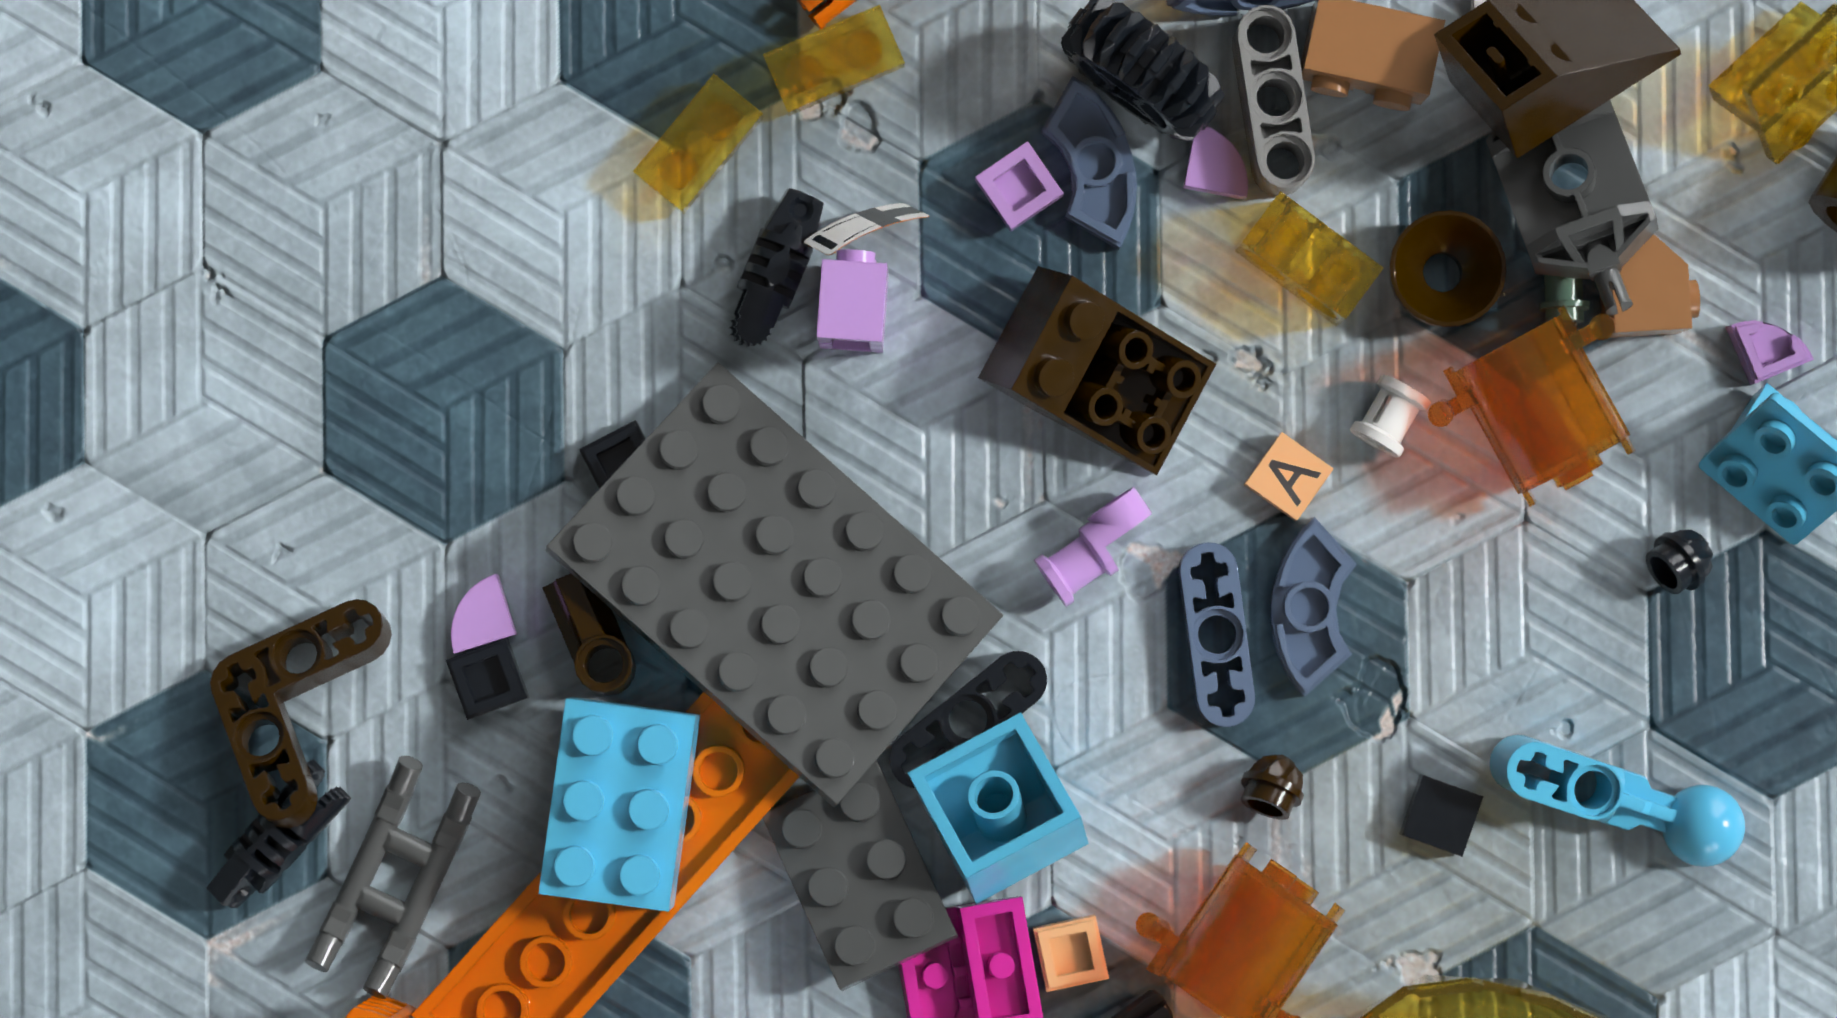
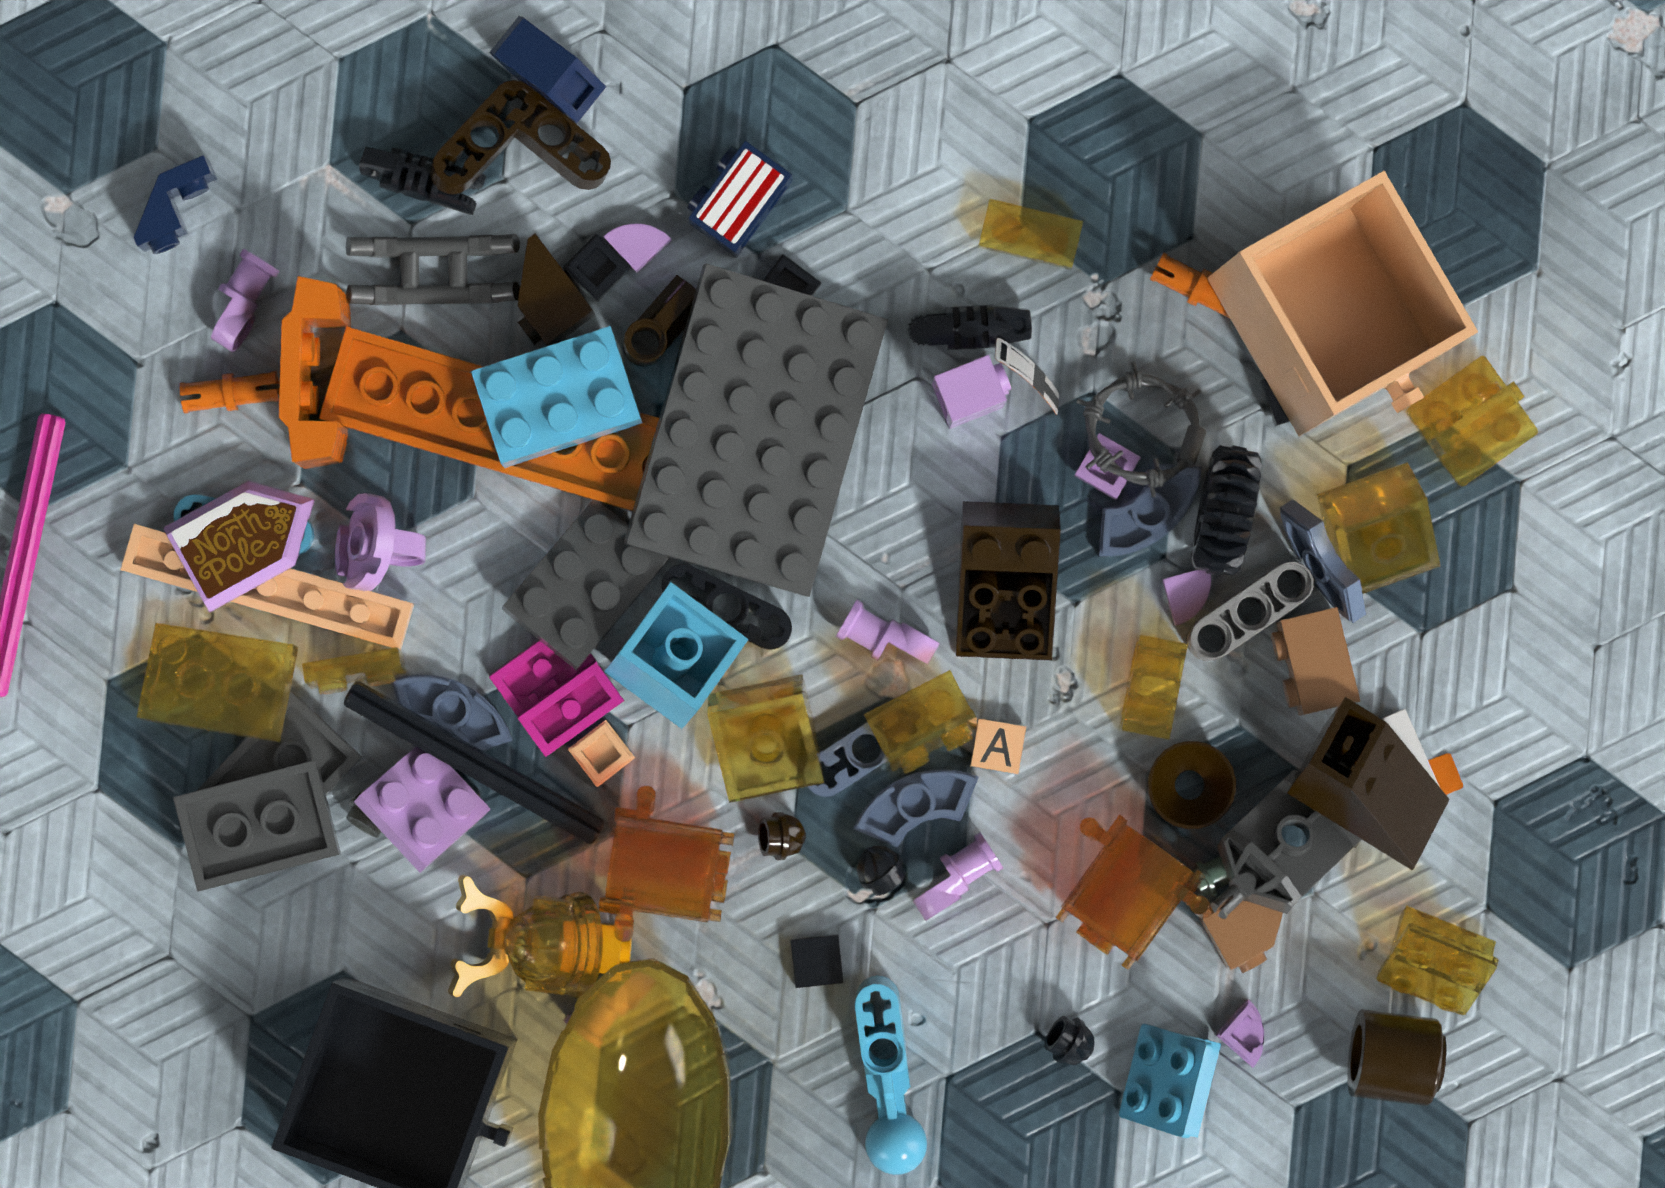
camera: 60 degrees right, 0 degrees up
clear yellow plate [763,5,905,116] -> none
white bush [1350,375,1431,458] -> none
none -> dark blue slope [489,16,607,123]
none -> dark brown slope [517,233,595,346]
none -> brick [687,141,793,258]
none -> clear yellow slope [707,674,824,803]
none -> black plate [857,846,906,896]
none -> clear yellow bracket [864,670,977,774]
none -> lavender connector [913,832,1003,921]
none -> dark grey piece [1076,362,1206,497]

